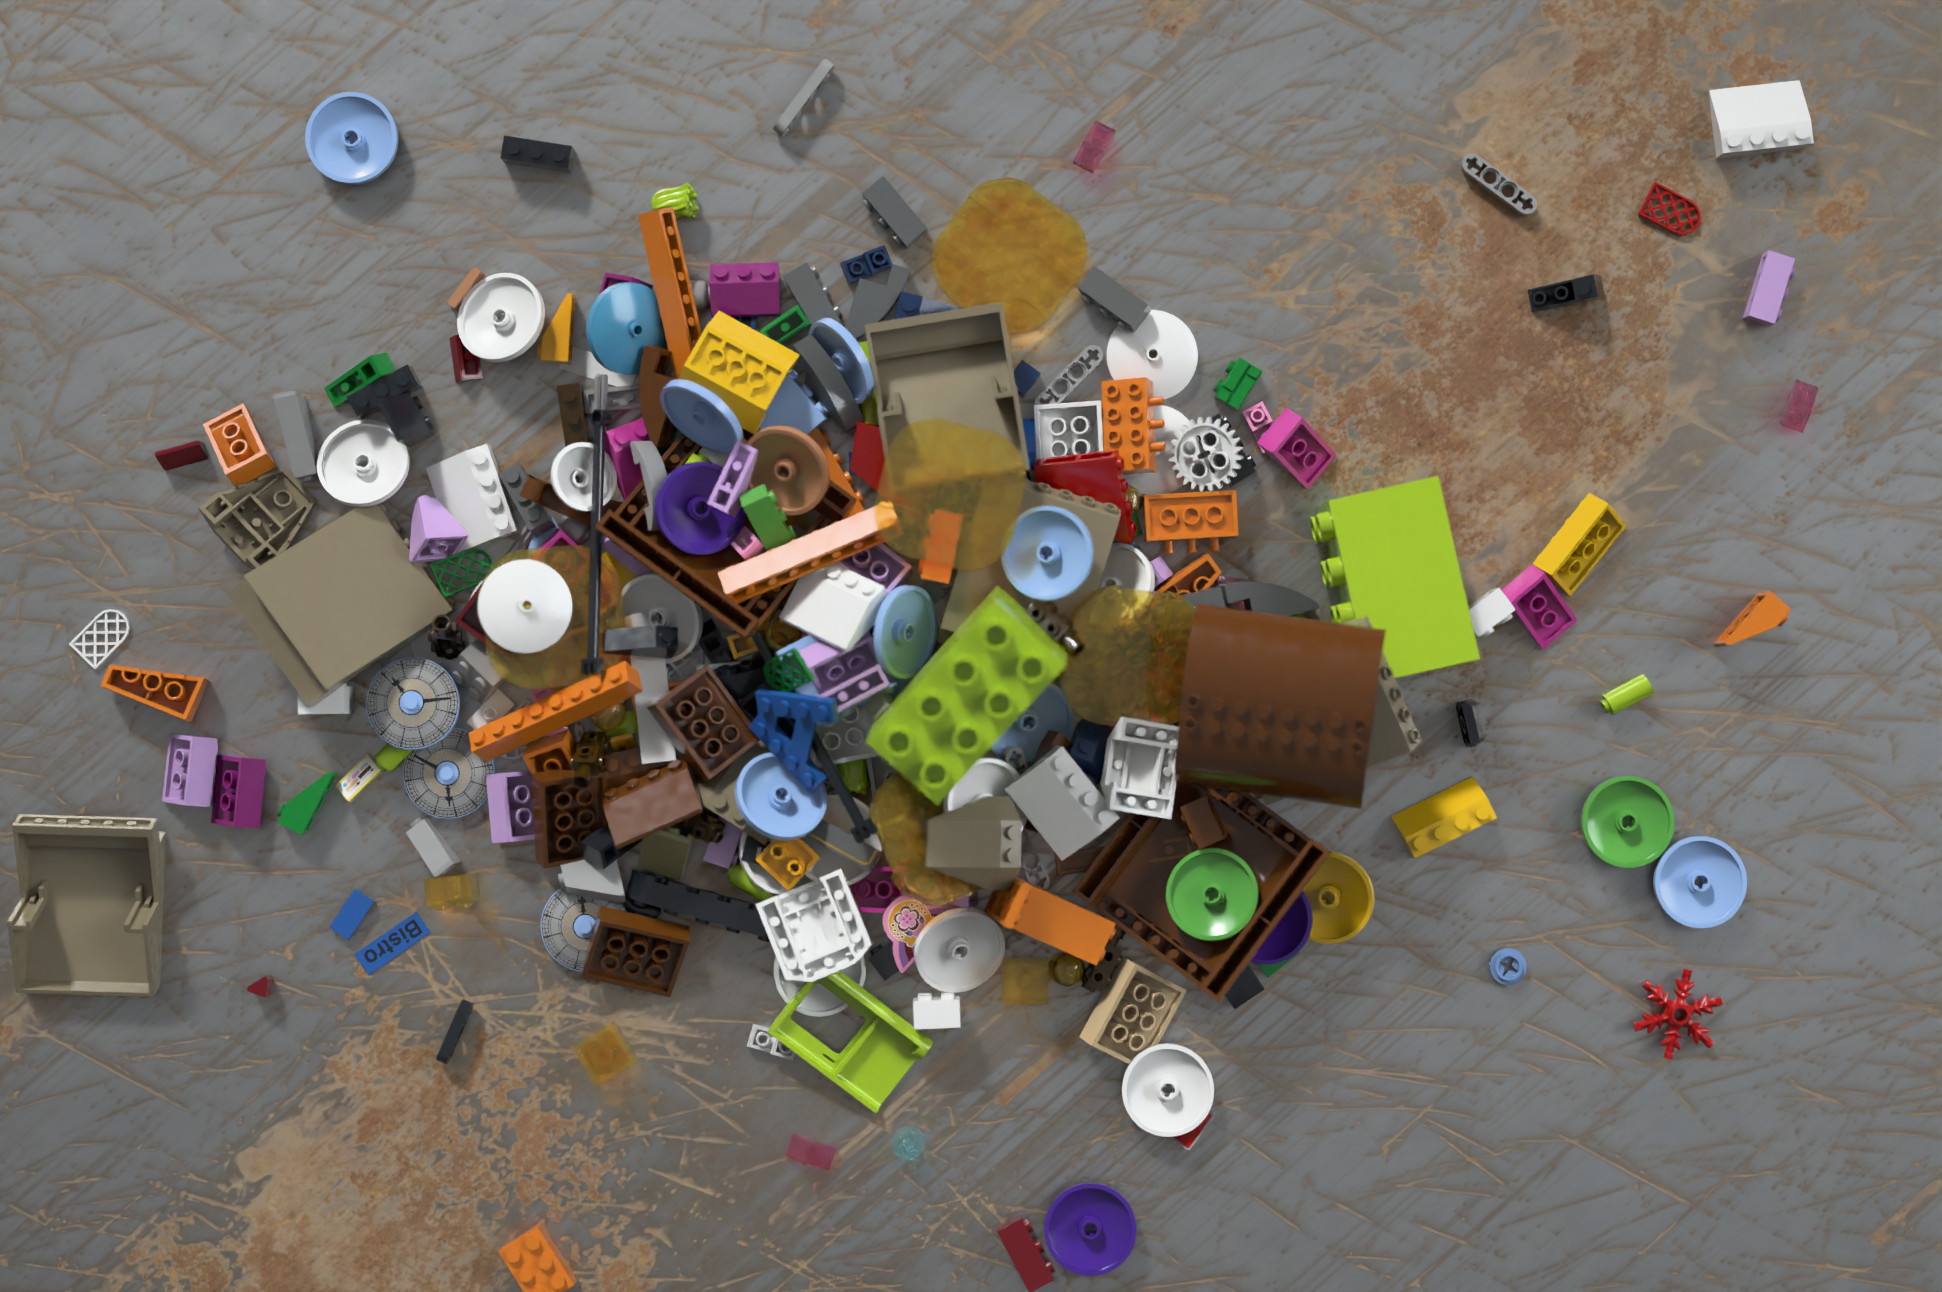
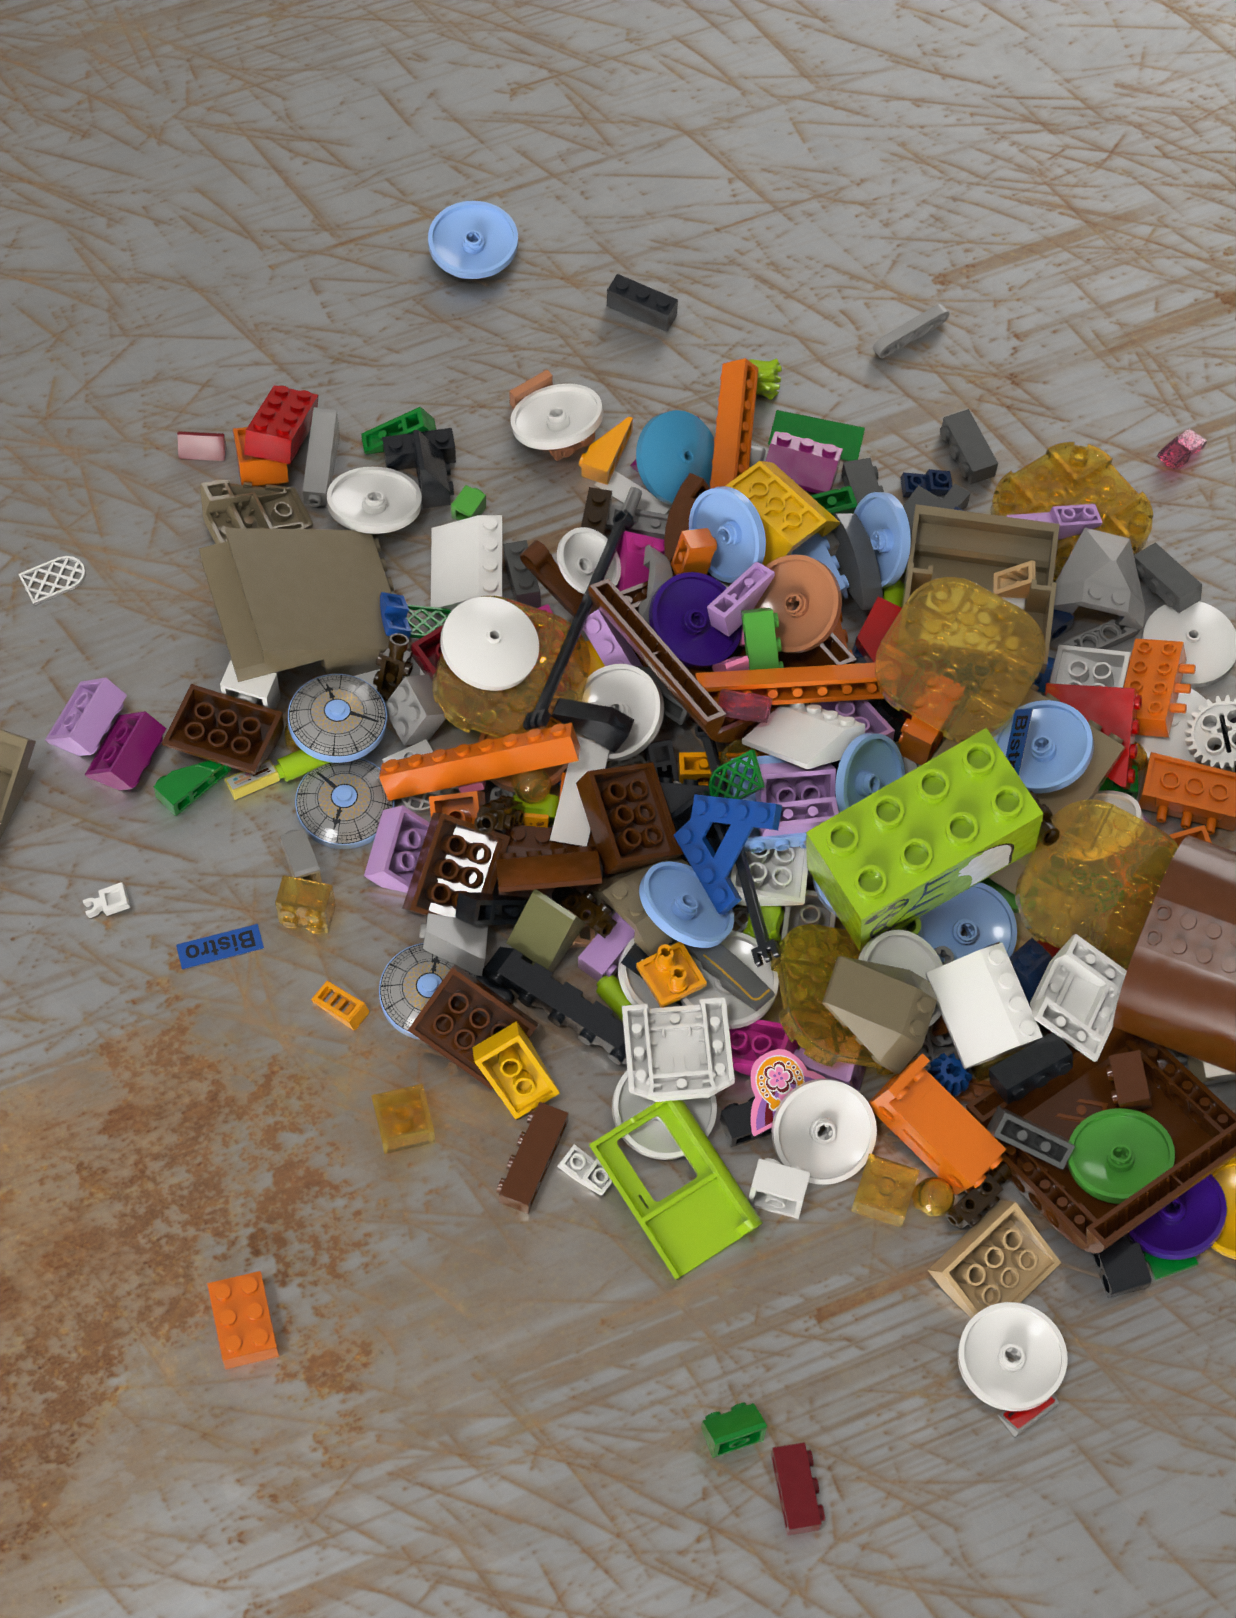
camera: 20 degrees right, 25 degrees down
orange wedge [100,664,210,723] -> none
dark red slope [247,975,273,998] -> none
blue tile [329,889,375,940] -> none
lavender slope [409,495,468,563] -> none
black beam [436,999,474,1065] -> none
dark red slope [450,335,483,382] -> none
clear pink slope [786,1133,837,1170] -> none
clear light blue plate [892,1125,925,1160] -> none
dark purple dish [1044,1182,1137,1276] -> none
none -> white plate [83,882,131,918]
none -> reddish brown slope [162,684,284,775]
none -> red brick [244,385,319,464]
none -> light orange slope [311,981,369,1031]
none -> blue slope [380,592,412,639]
none -> bright green brick [451,485,486,521]
none -> yellow slope [472,1021,560,1119]
none -> reddish brown brick [496,1102,569,1214]
none -> orange brick [671,528,717,575]
none -> green slope [701,1402,767,1458]
none -> clear pink slope [718,689,773,723]
none -> green sticker [768,410,865,461]
none -> blue gear [928,1053,972,1097]
none -> dark grey brick [987,1105,1075,1169]
none -> black brick [989,1032,1073,1105]
none -> tan slope [993,560,1036,598]
none -> lavender slope [1006,504,1102,540]
none -> blue sticker [1006,708,1033,776]
none -> light grey wedge [1054,528,1145,630]

